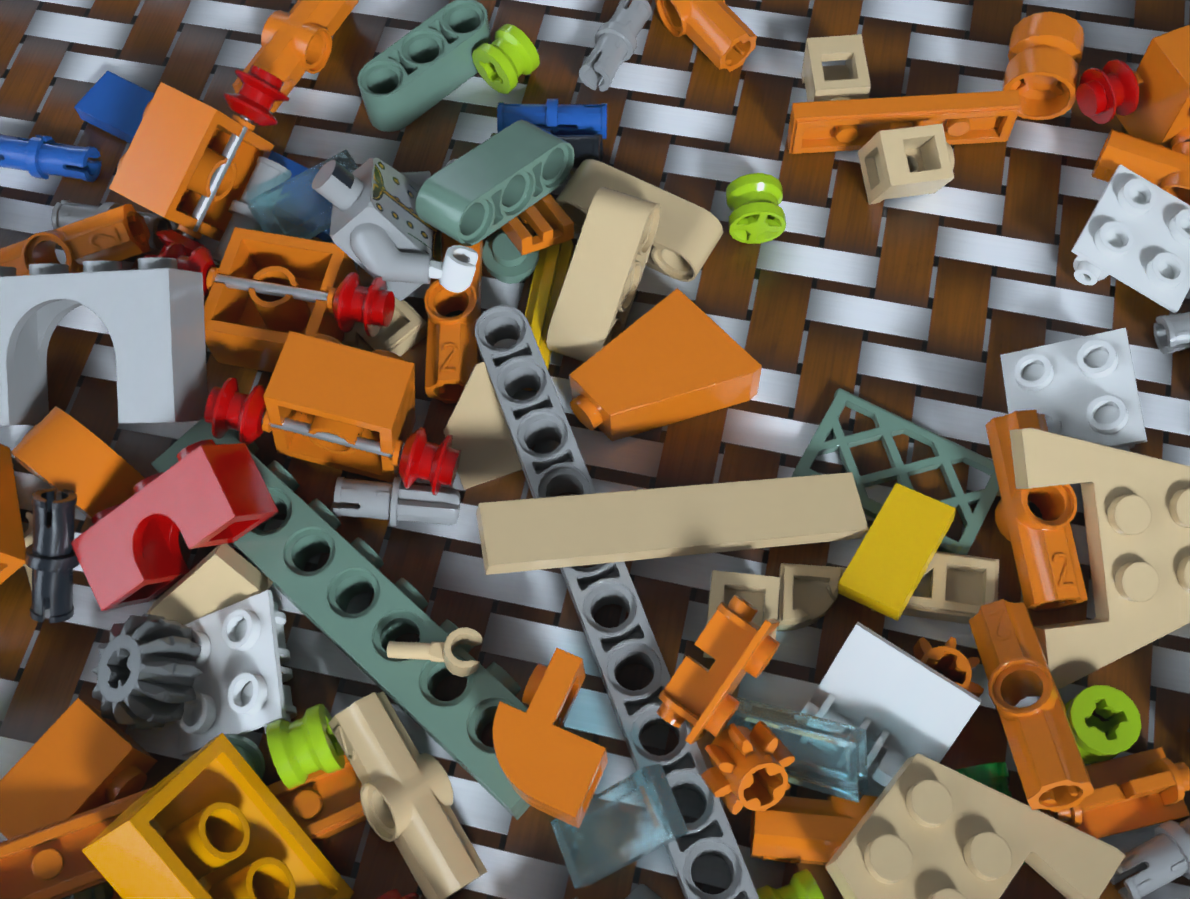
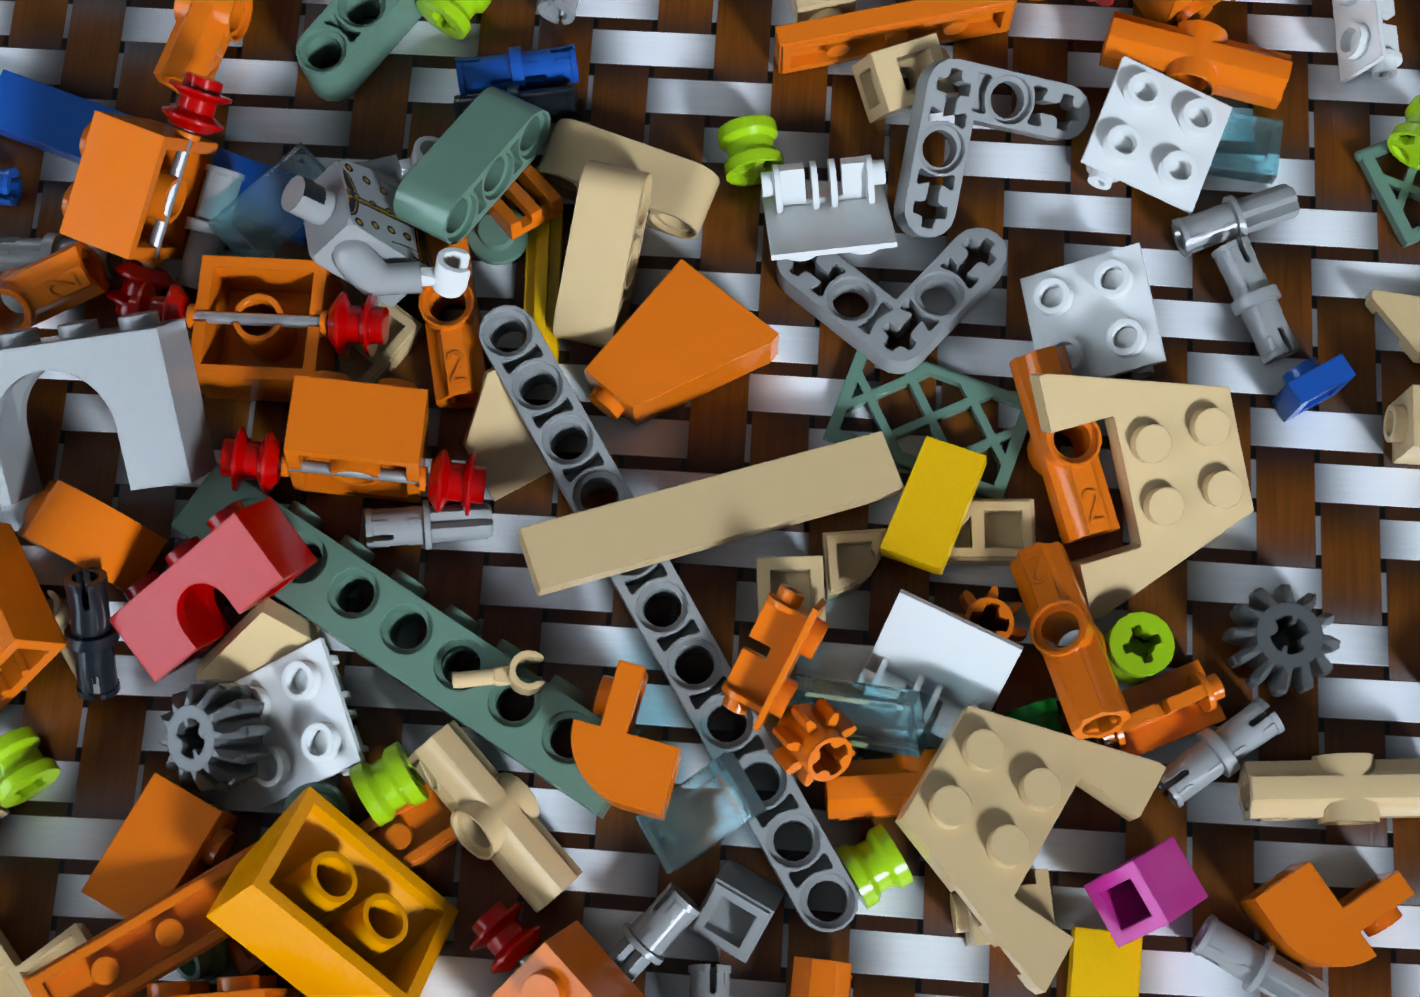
camera: 10 degrees left, 10 degrees up
none -> white hinge [760,154,897,261]
none -> light grey beam [776,227,1007,374]
none -> light grey beam [894,59,1090,238]

